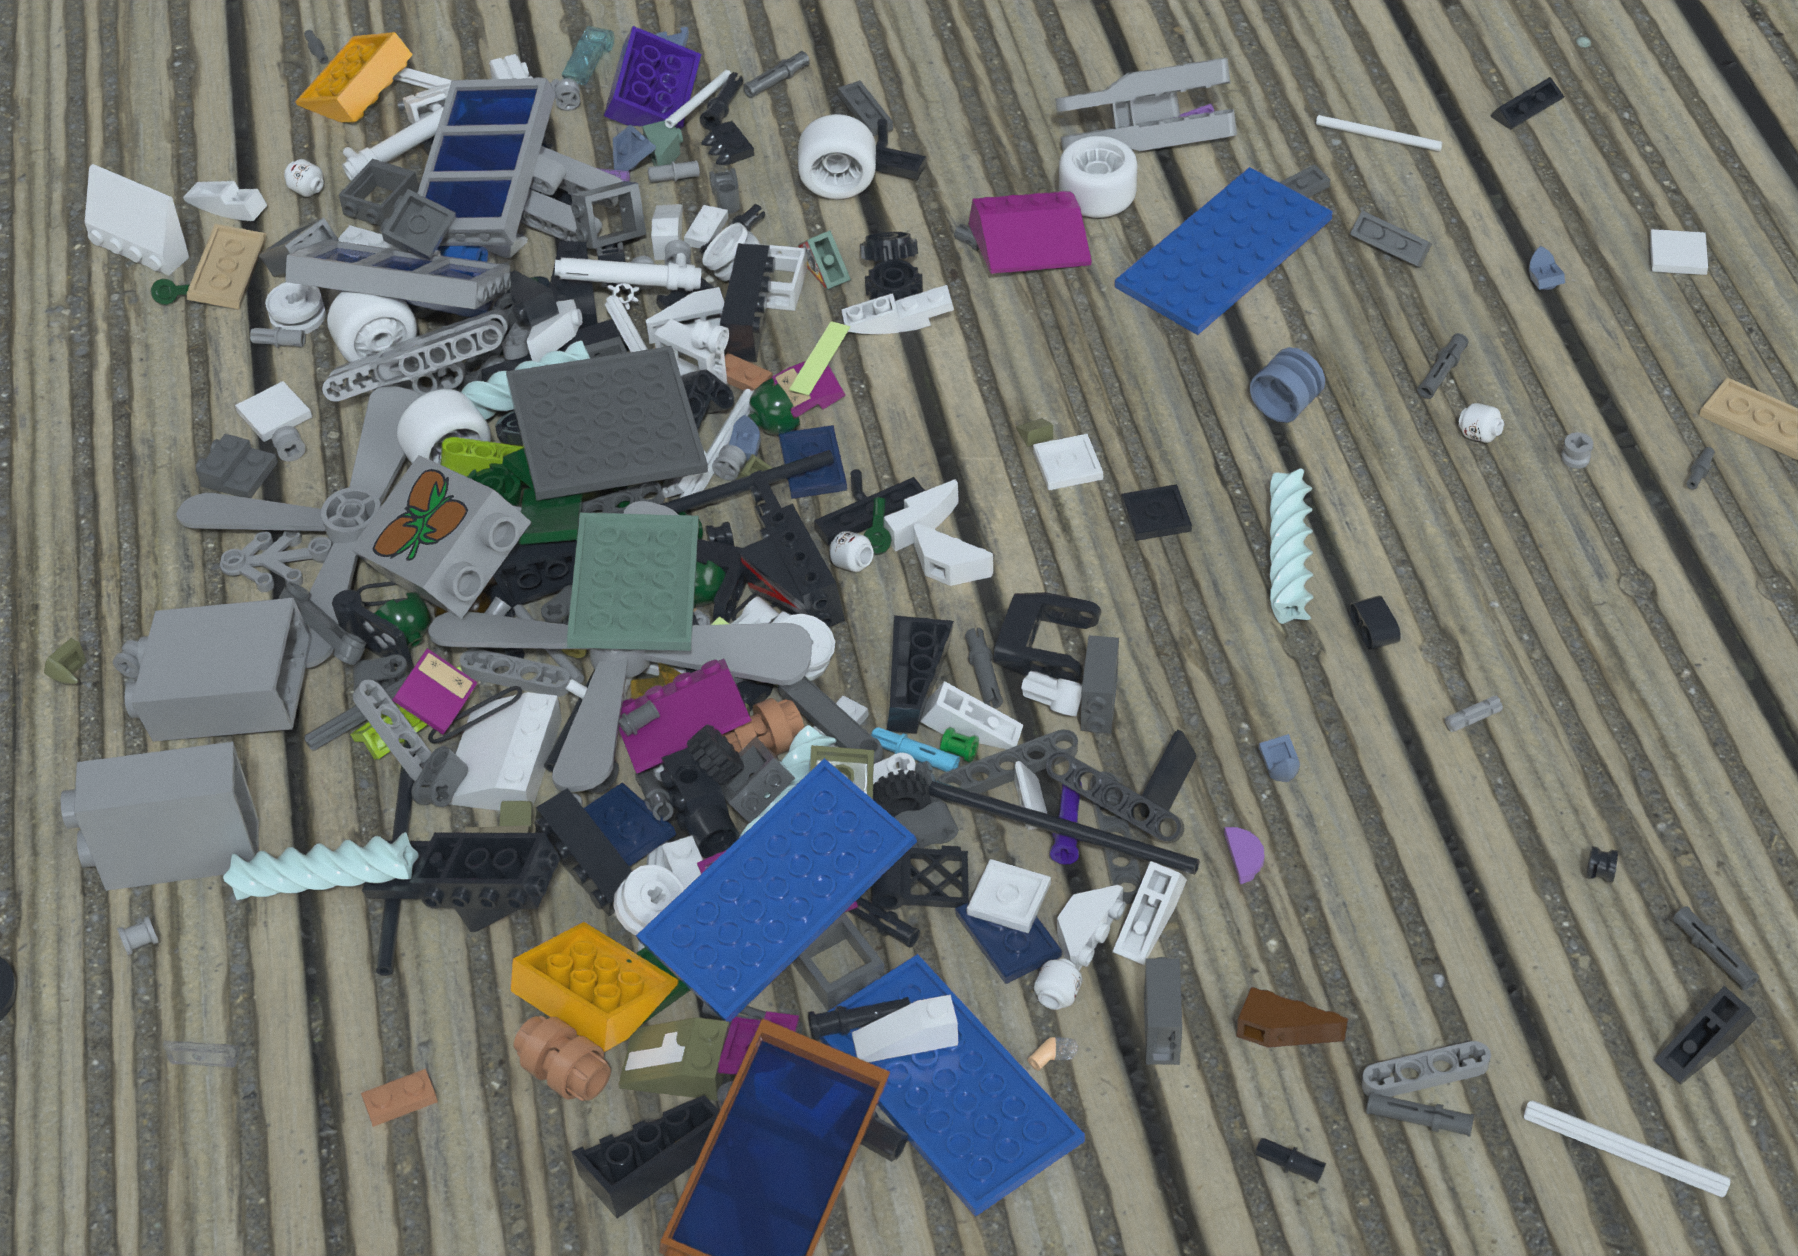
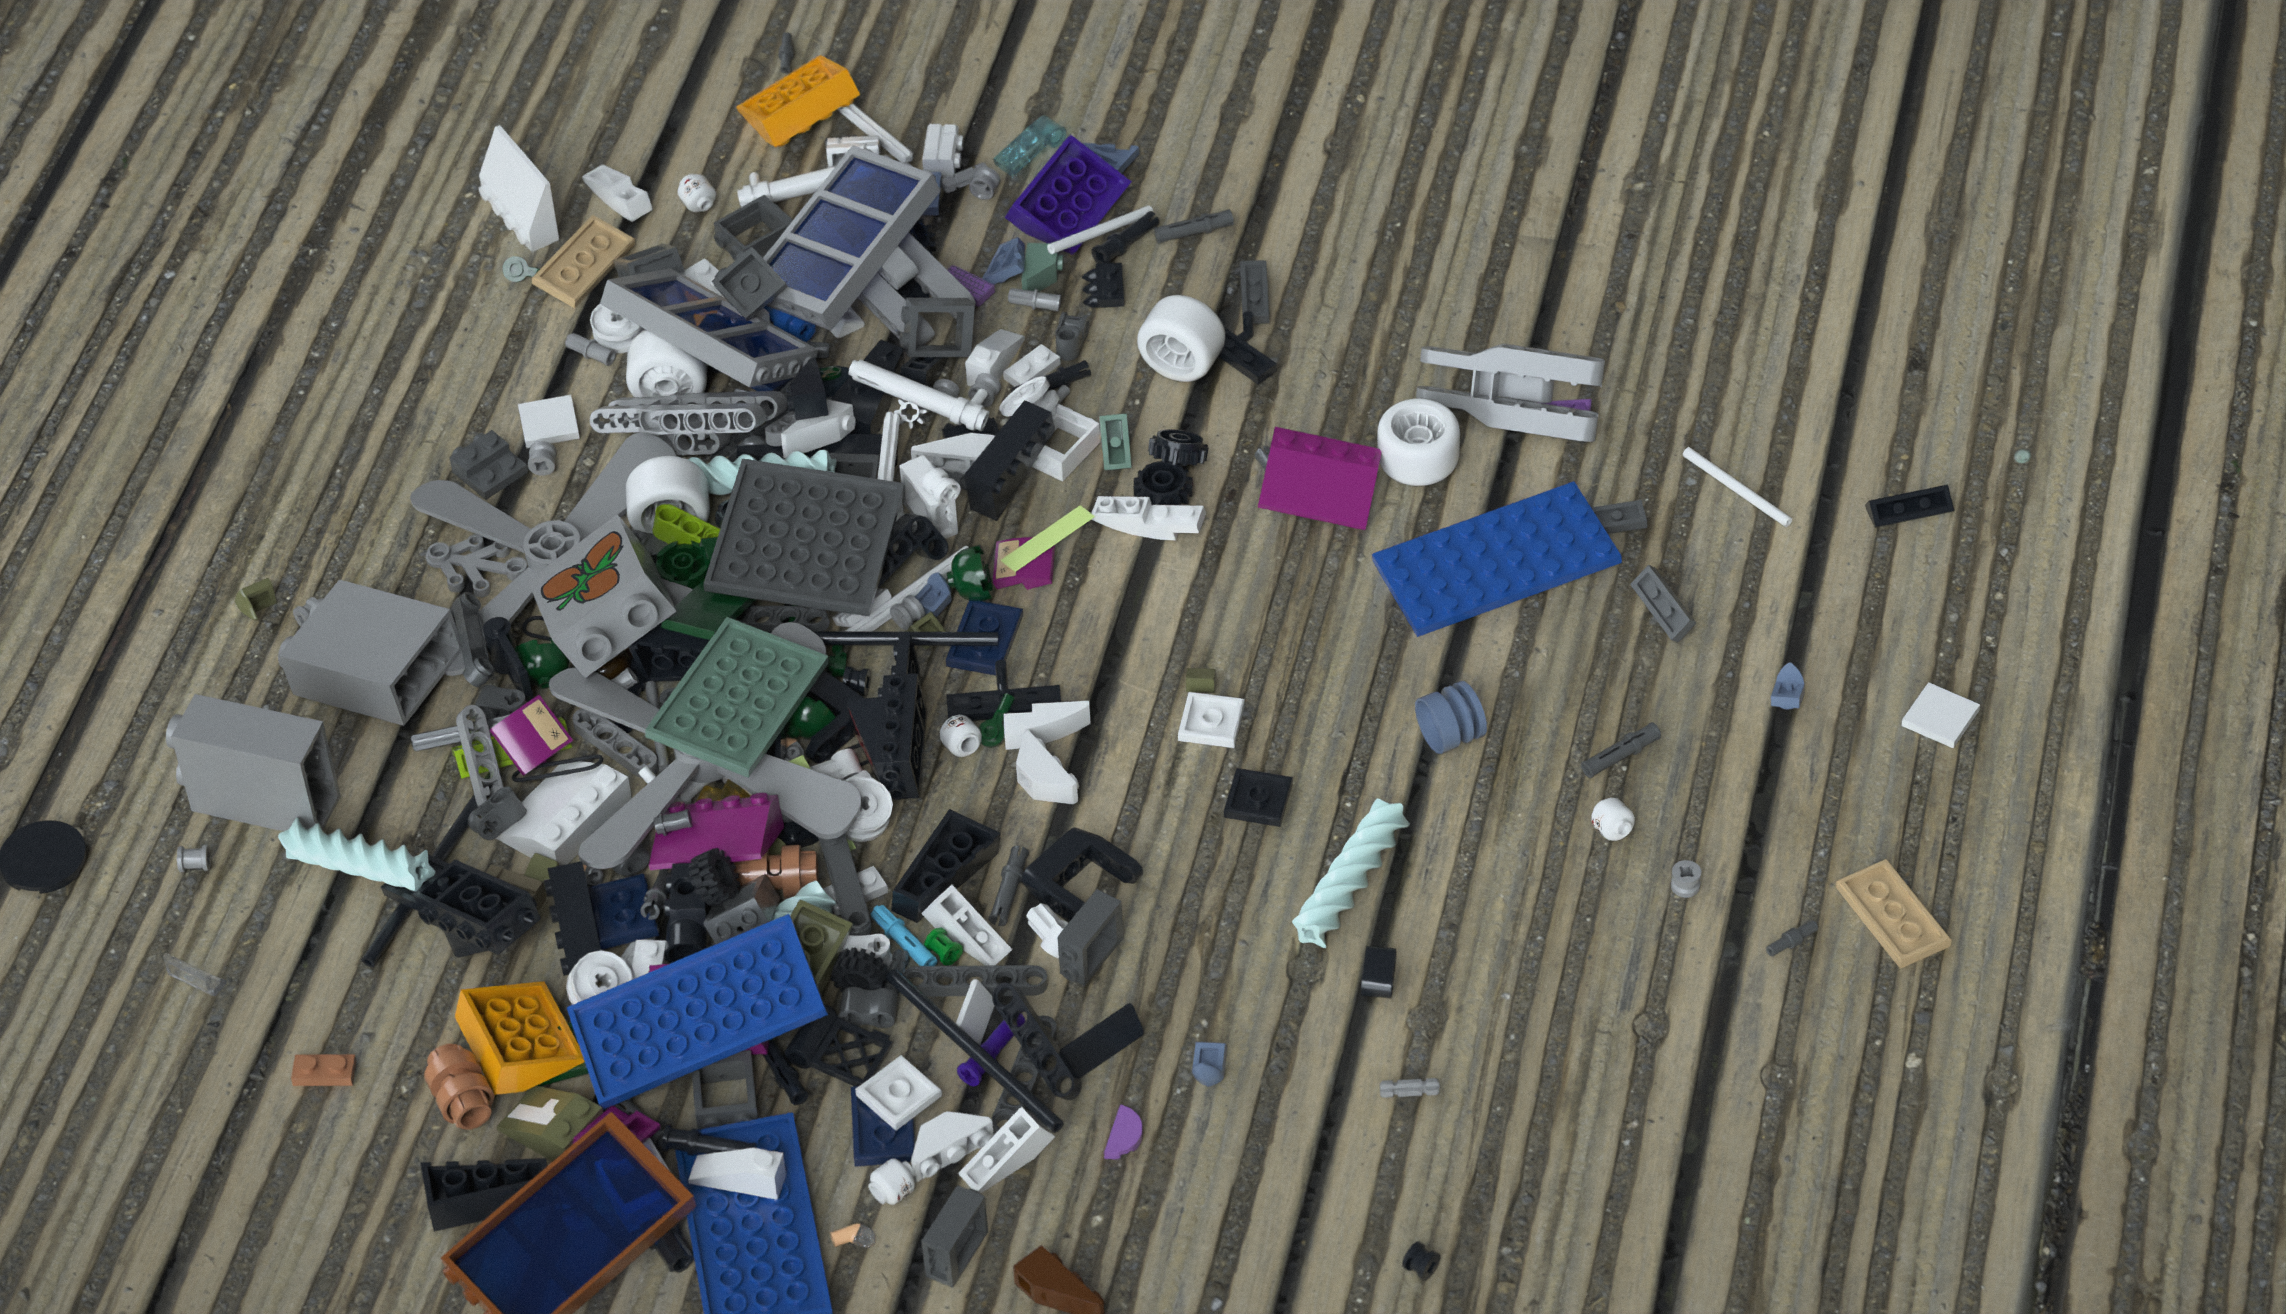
camera: 25 degrees right, 0 degrees up
nougat plate [724,353,773,391] -> none

